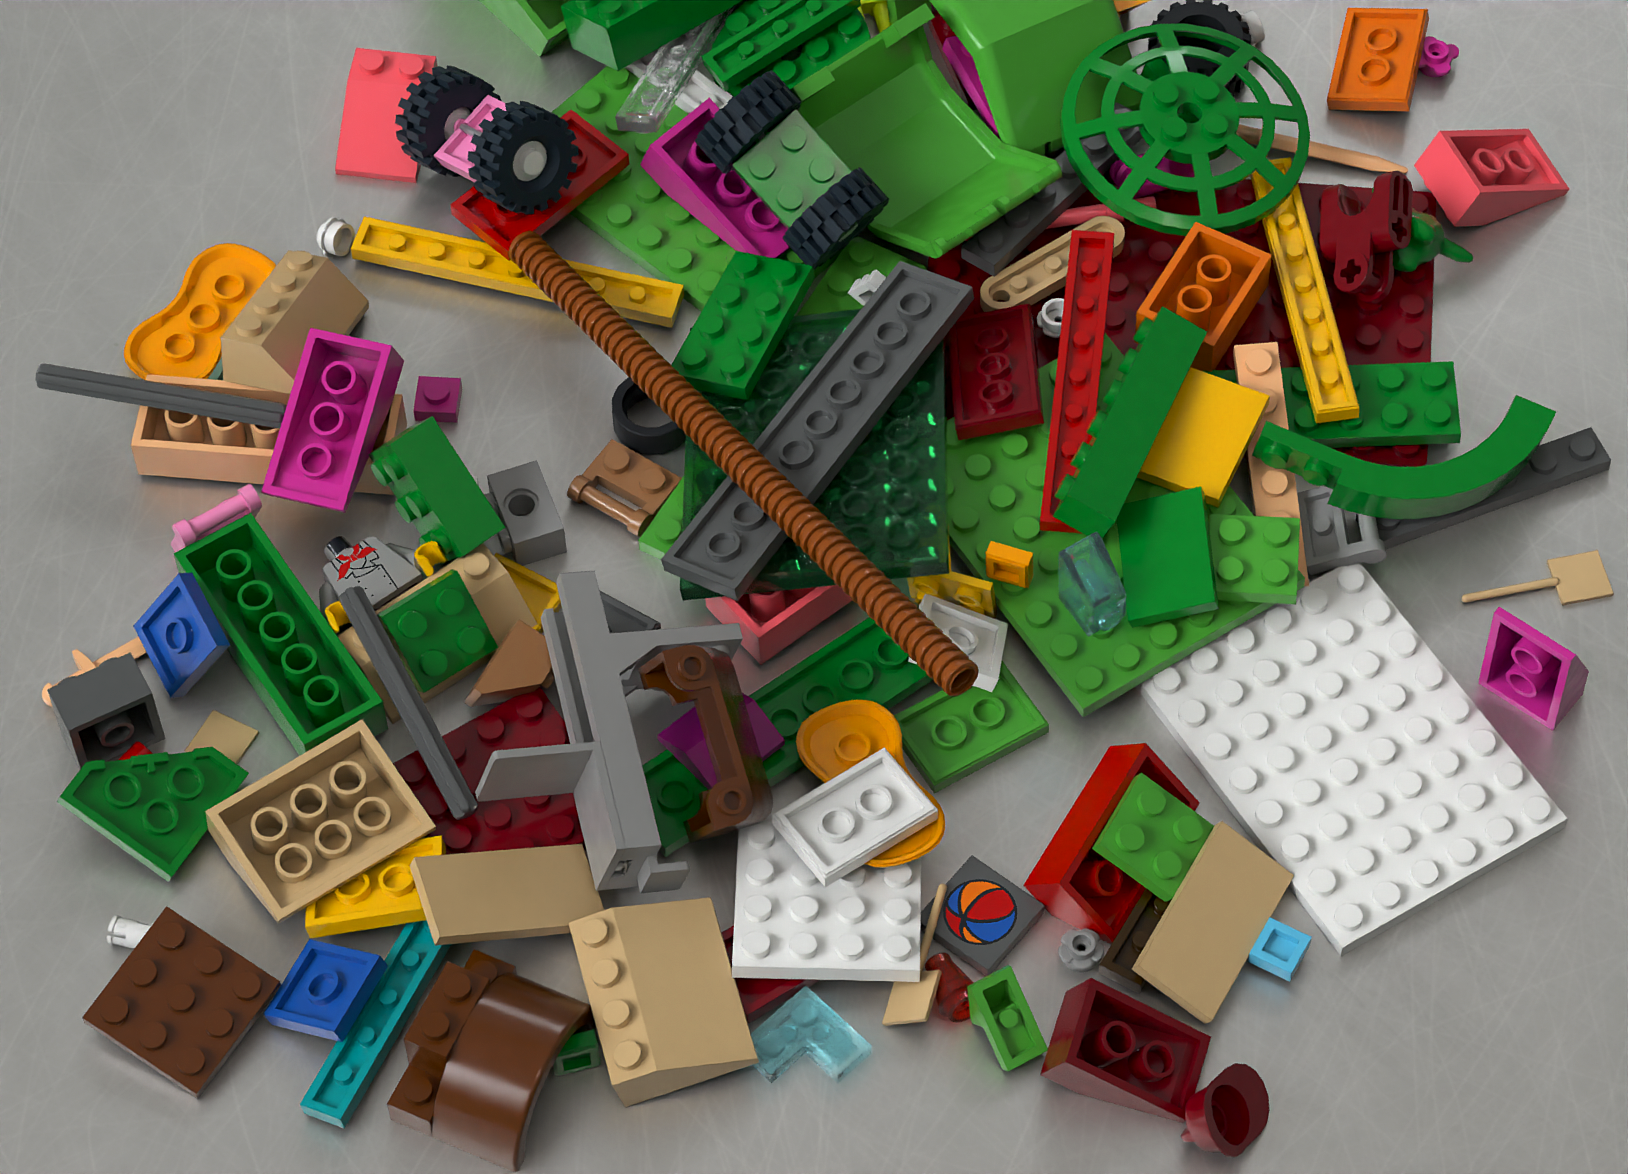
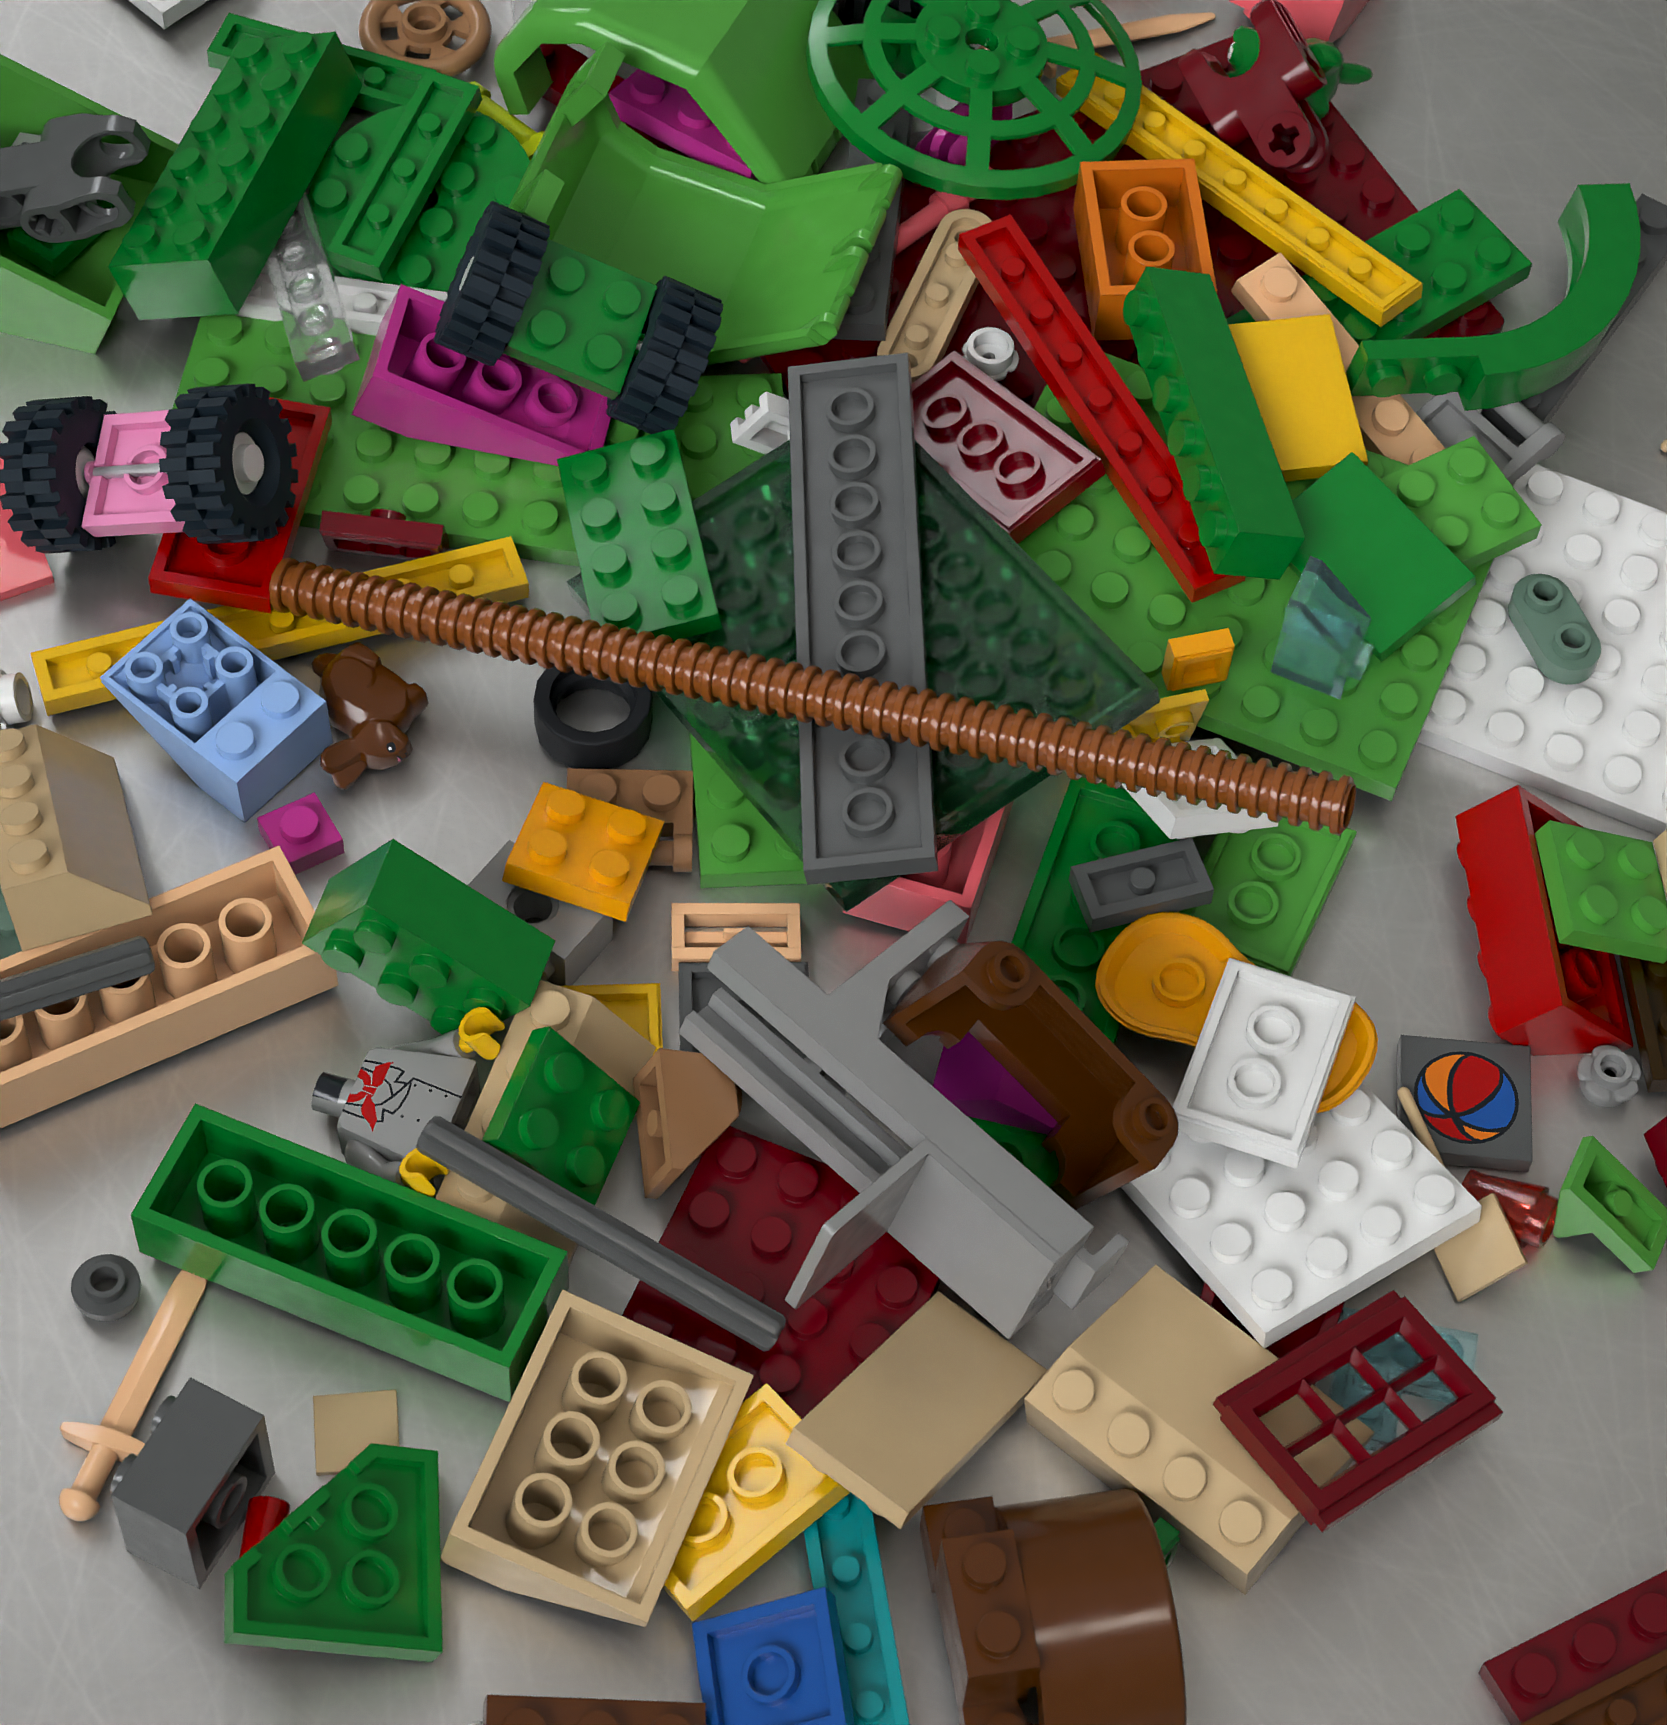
camera: 40 degrees left, 0 degrees up
blue plate [133,573,230,698] -> none
bright pink plate [171,484,262,553] -> none
dark pink slope [261,328,404,513] -> none
none -> dark grey plate [71,1254,141,1322]
none -> light blue slope [100,598,333,823]
none -> reddish brown animal [311,642,429,790]
none -> dark red plate [319,509,449,560]
none -> light orange plate [502,782,665,922]
none -> light nougat tile [671,903,801,971]
none -> dark grey plate [1069,837,1214,933]
none -> dark red piece [1212,1290,1503,1533]
none -> sand green plate [1508,574,1601,685]

